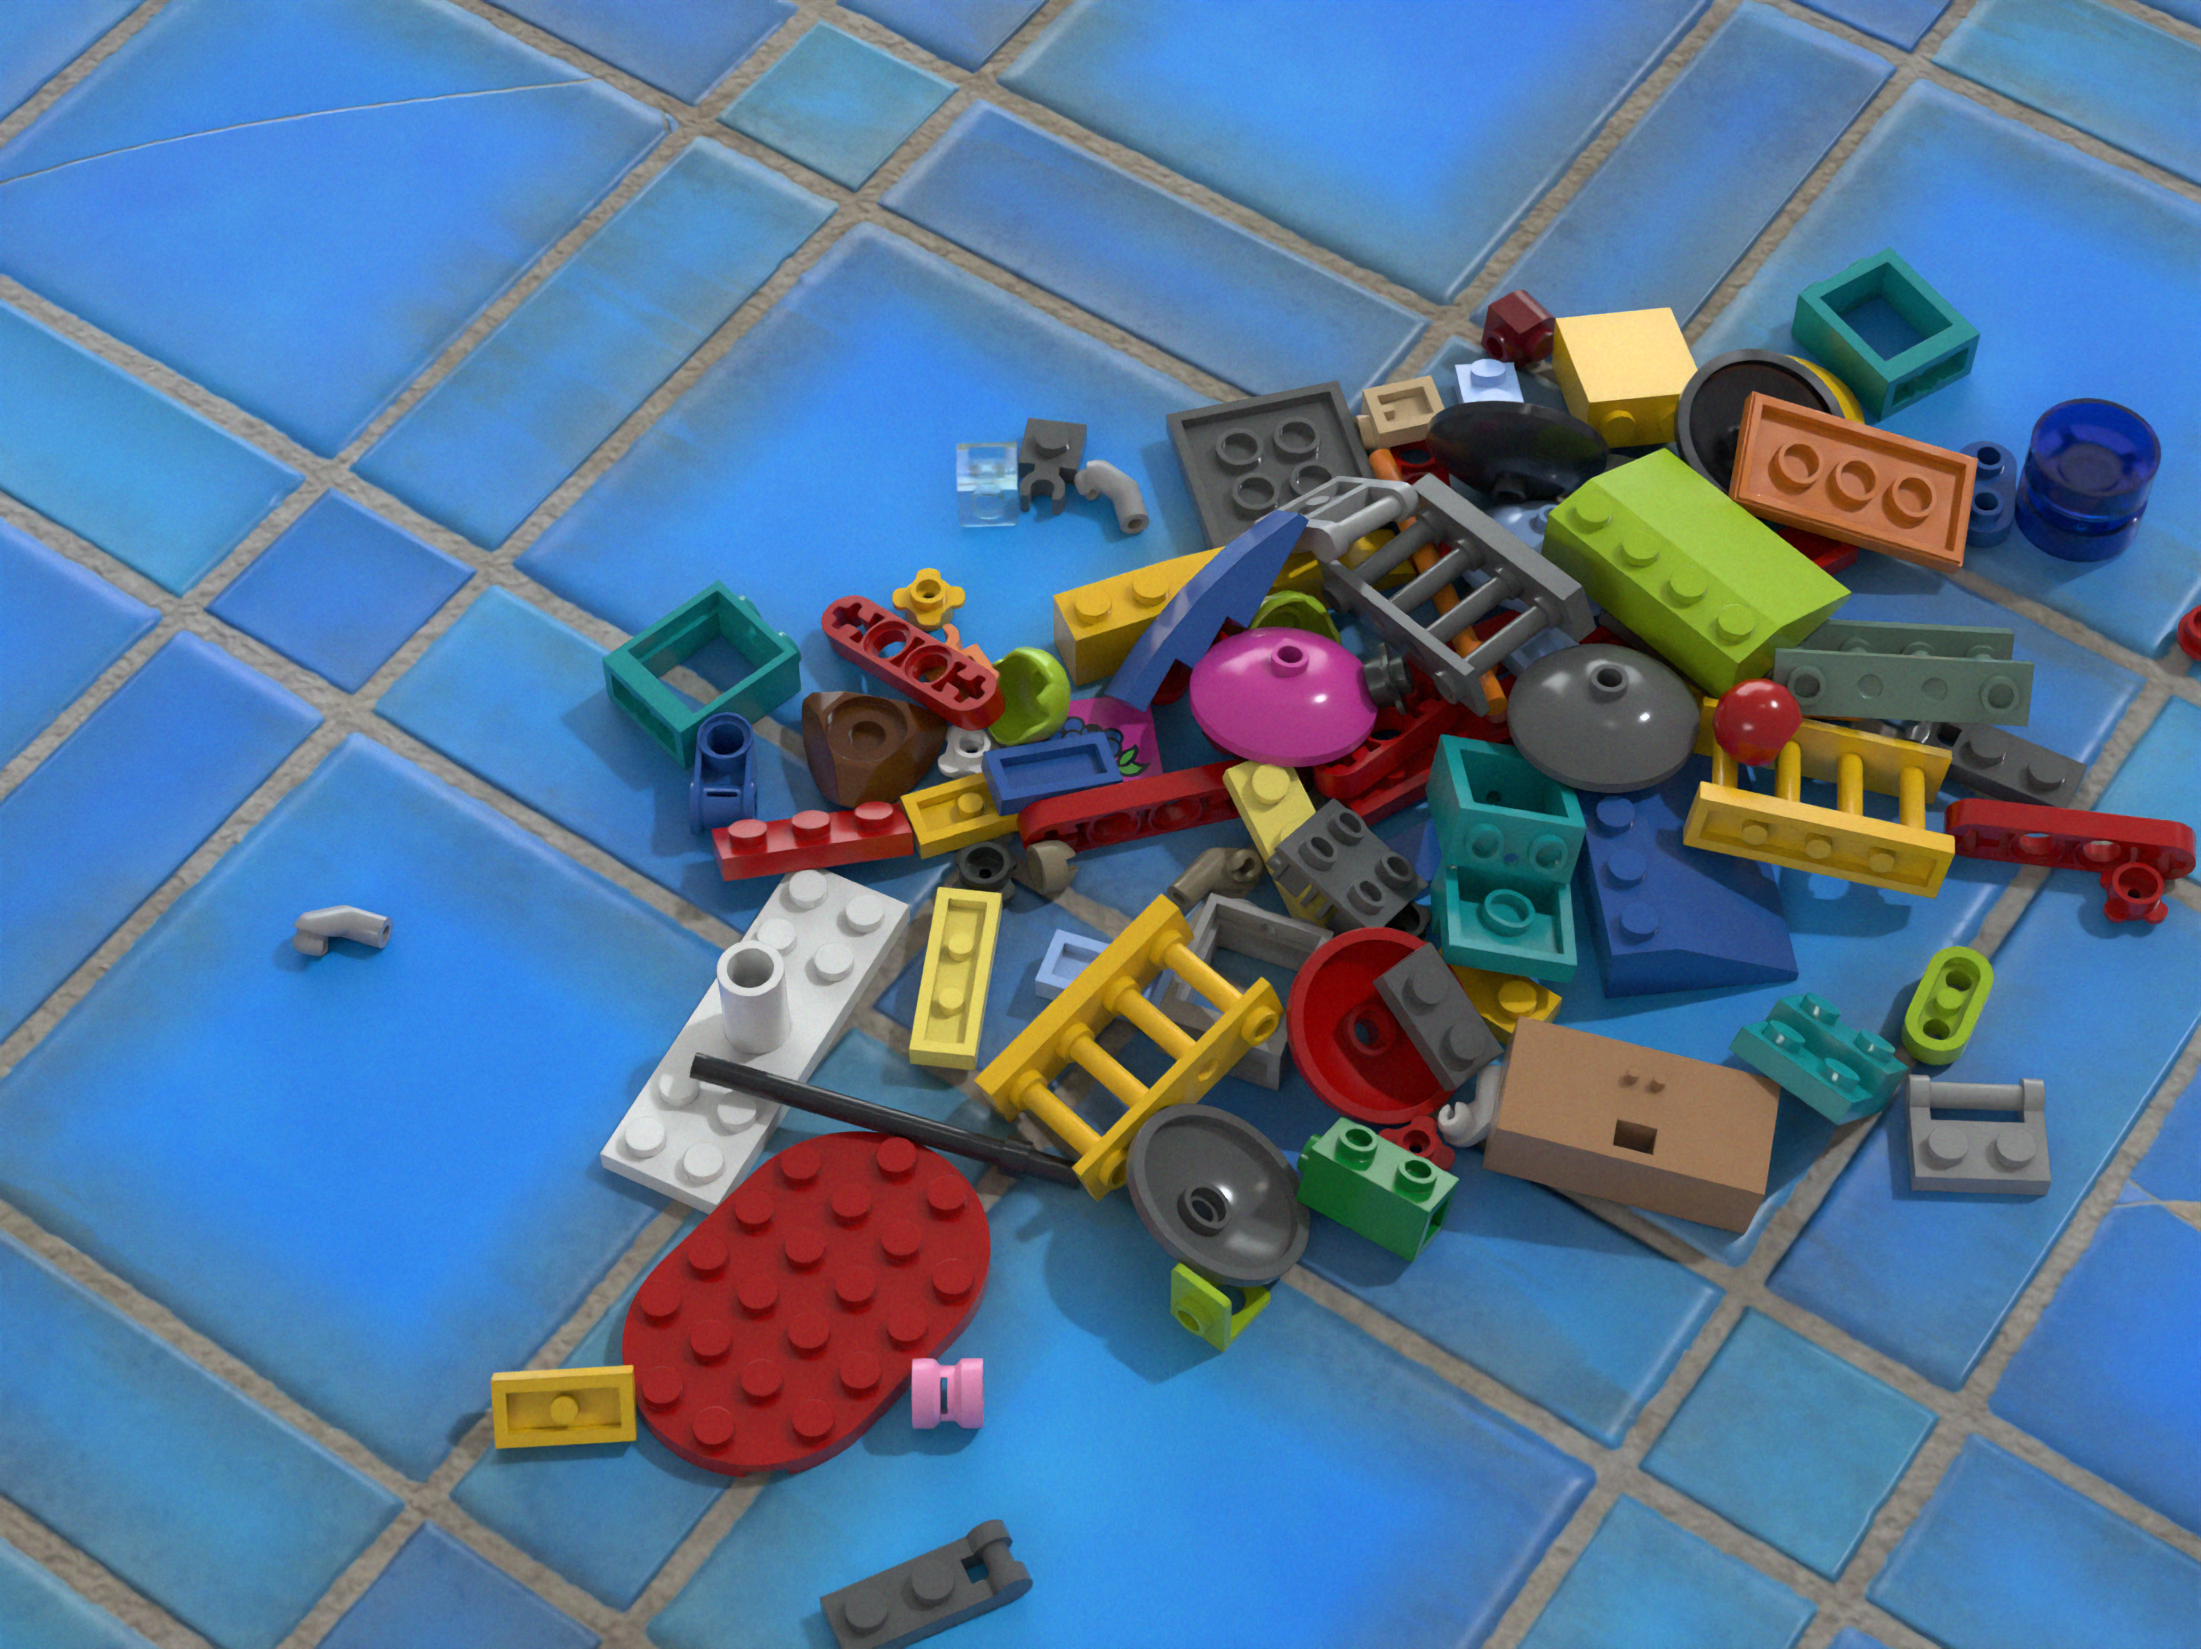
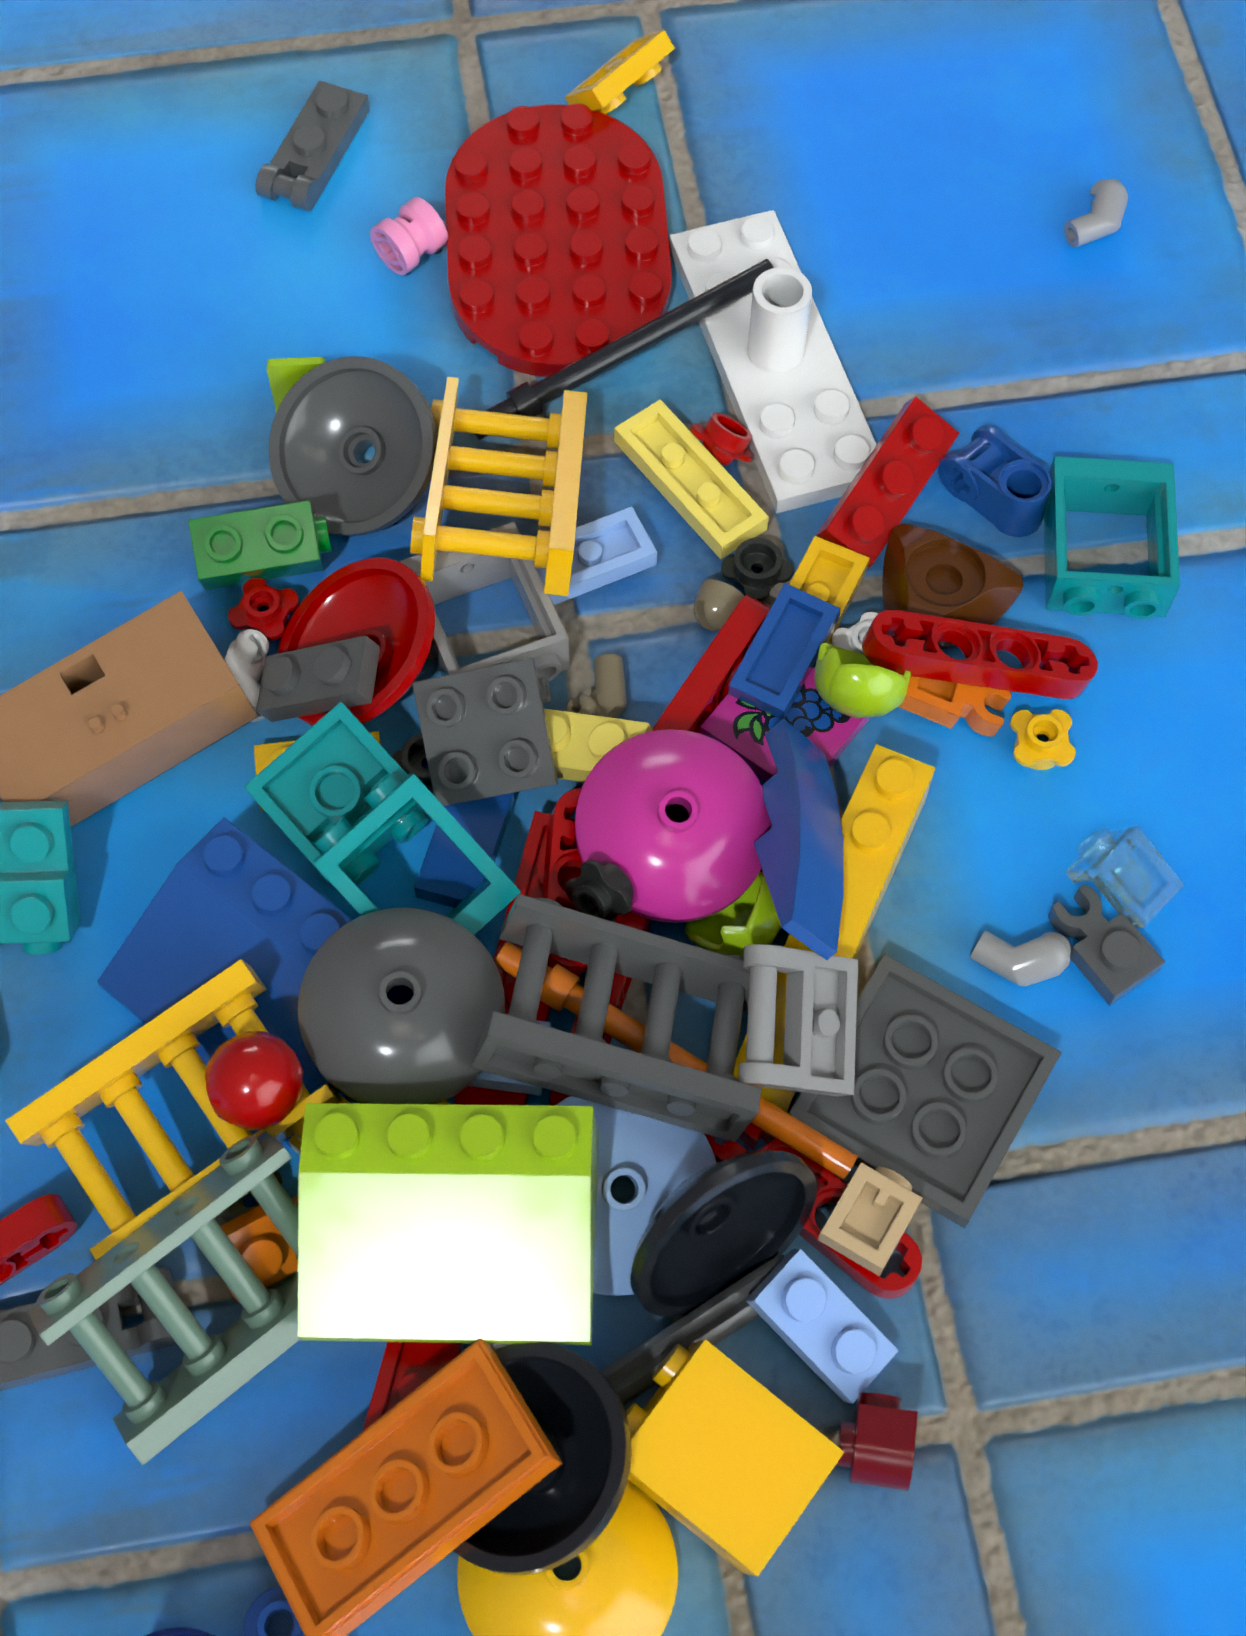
camera: 135 degrees right, 10 degrees up
none -> red plate [690,413,754,465]

